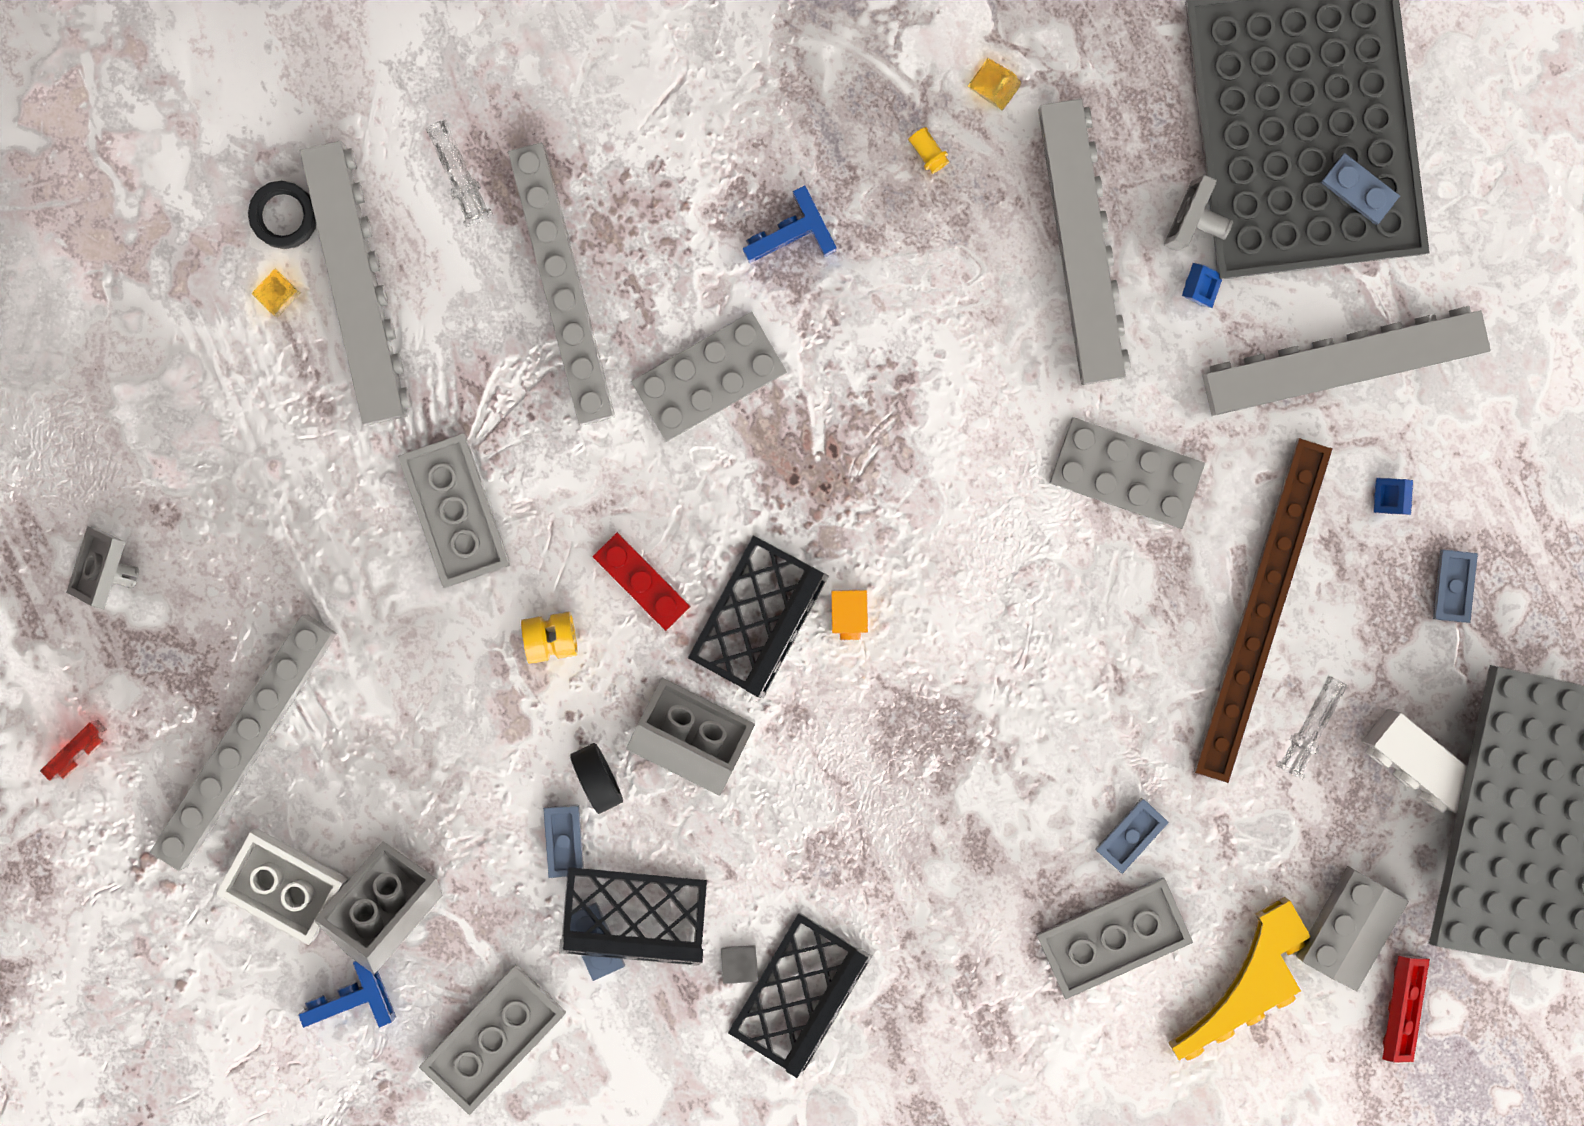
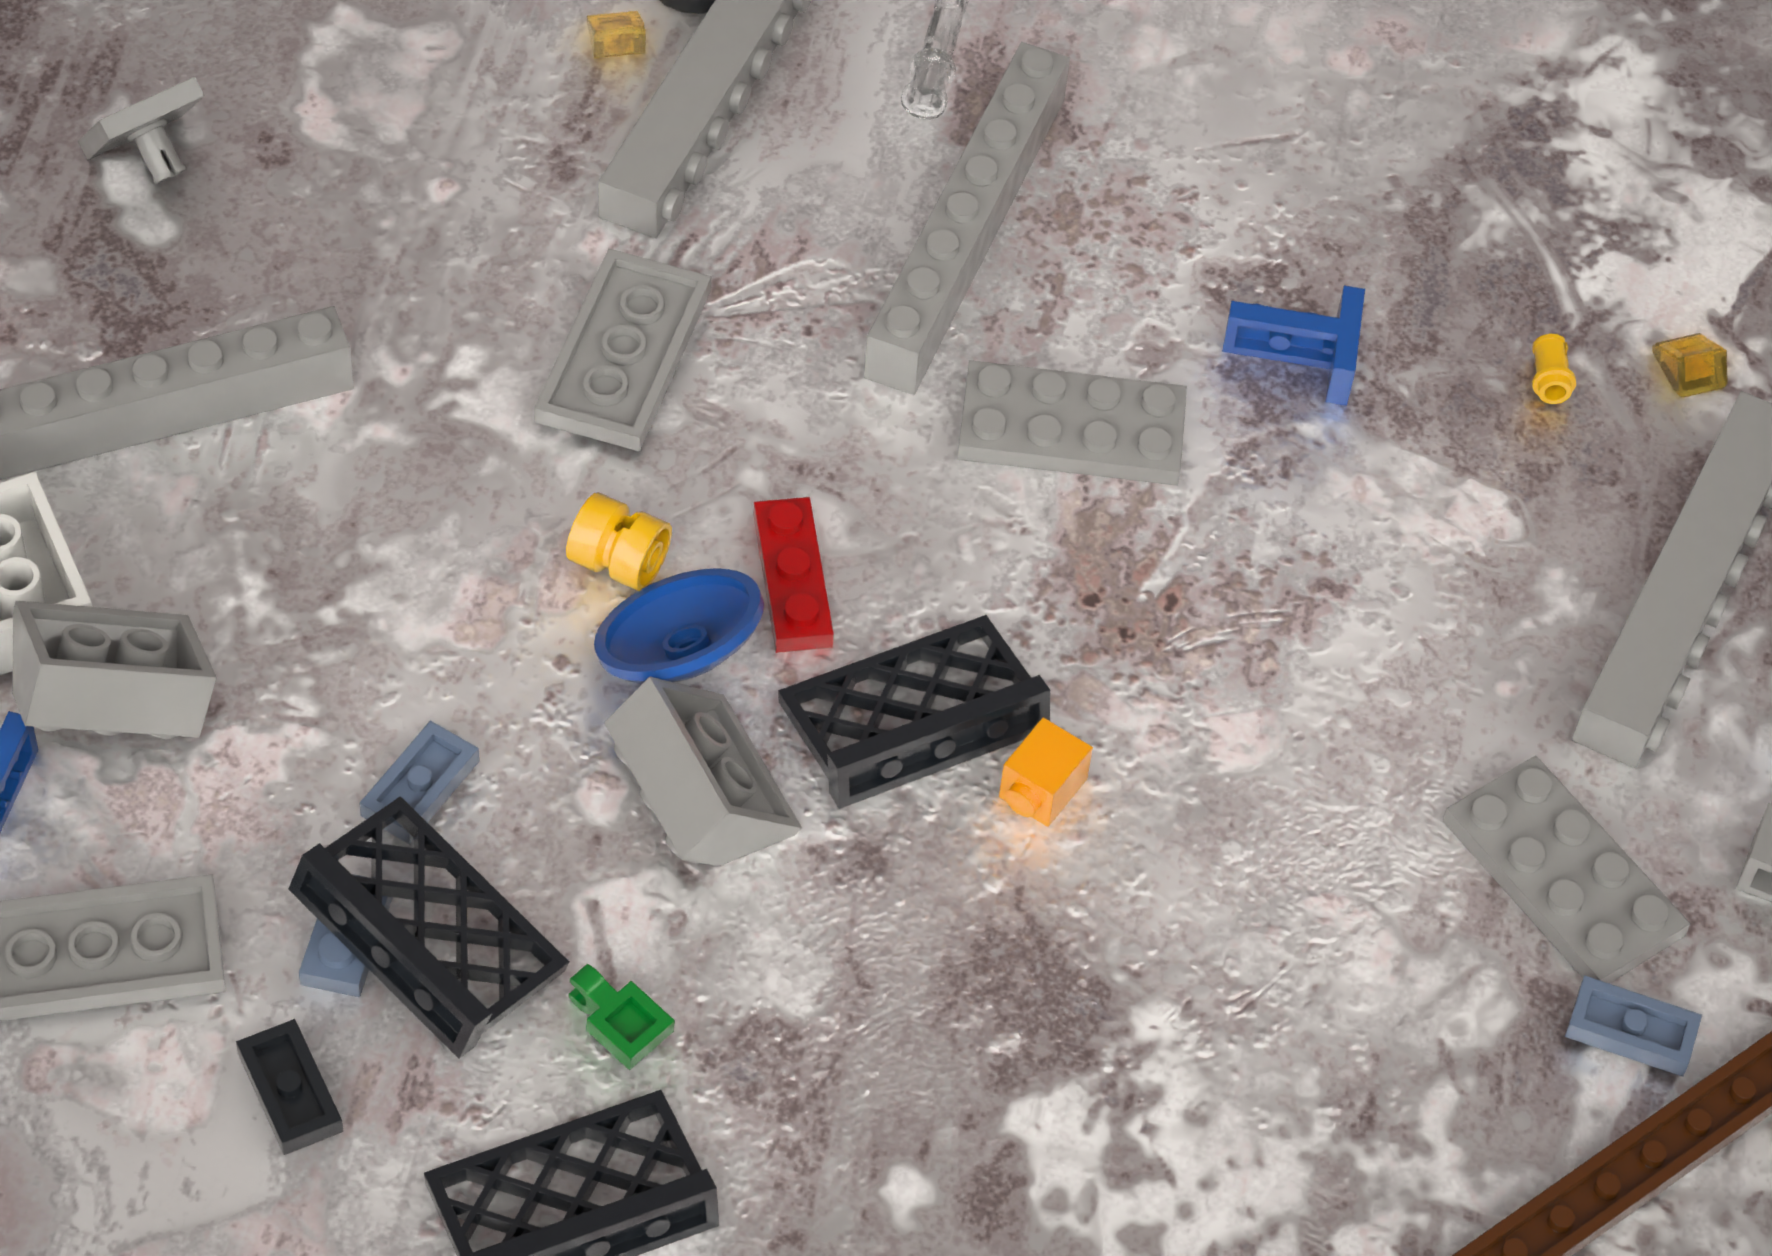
camera: 30 degrees right, 35 degrees down
black tyre [570,743,623,814] -> none
flat silver tile [721,945,758,984] -> none
none -> black plate [236,1019,343,1155]
none -> green plate [568,964,675,1070]
none -> blue dish [594,568,764,684]
none -> sand blue plate [1565,975,1702,1077]

